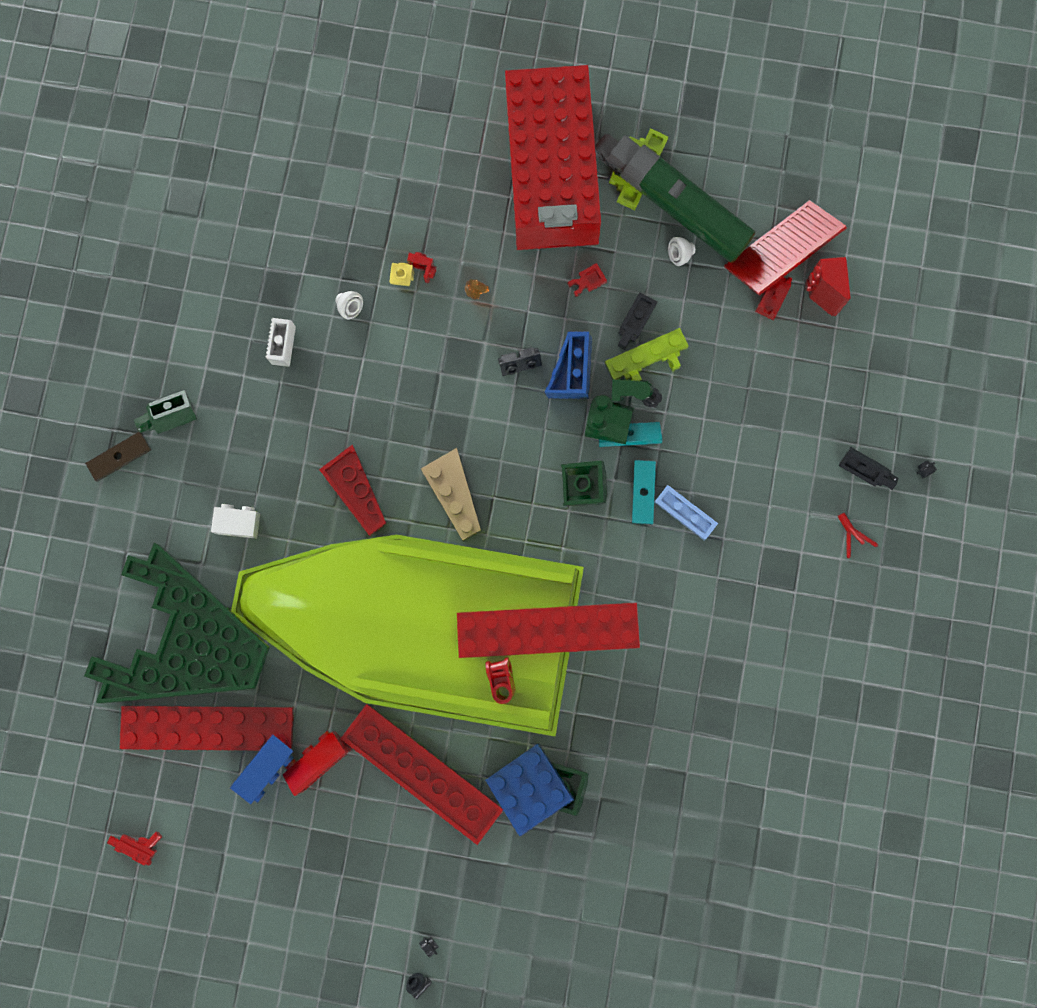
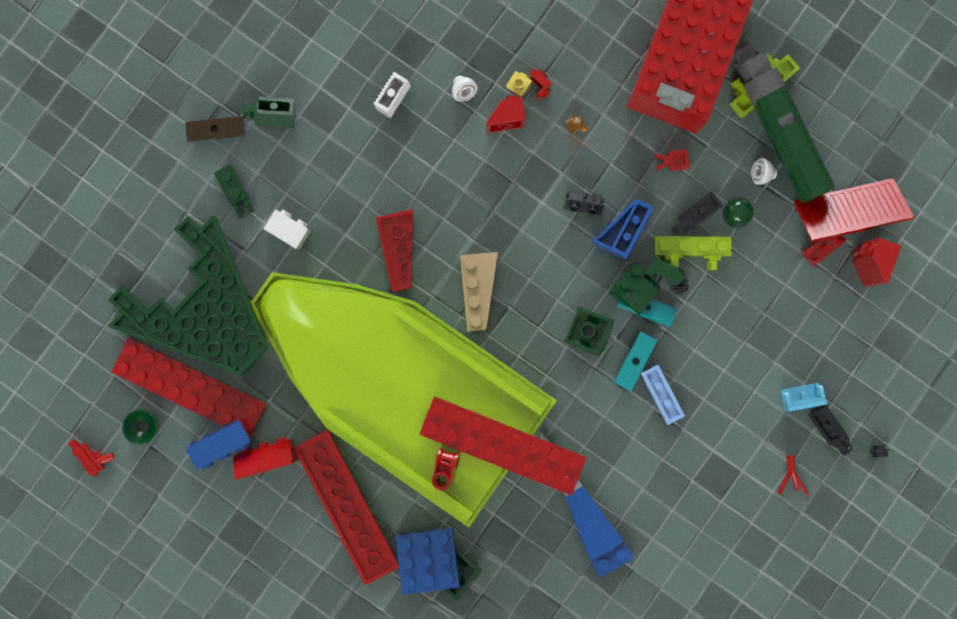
camera: 20 degrees right, 5 degrees up
none -> dark green piece [122,410,159,445]
none -> dark green hinge [214,164,254,219]
none -> red slope [486,95,526,133]
none -> blue plate [540,432,634,577]
none -> dark green hair [723,197,754,228]
none -> medium azure hinge [780,383,827,412]

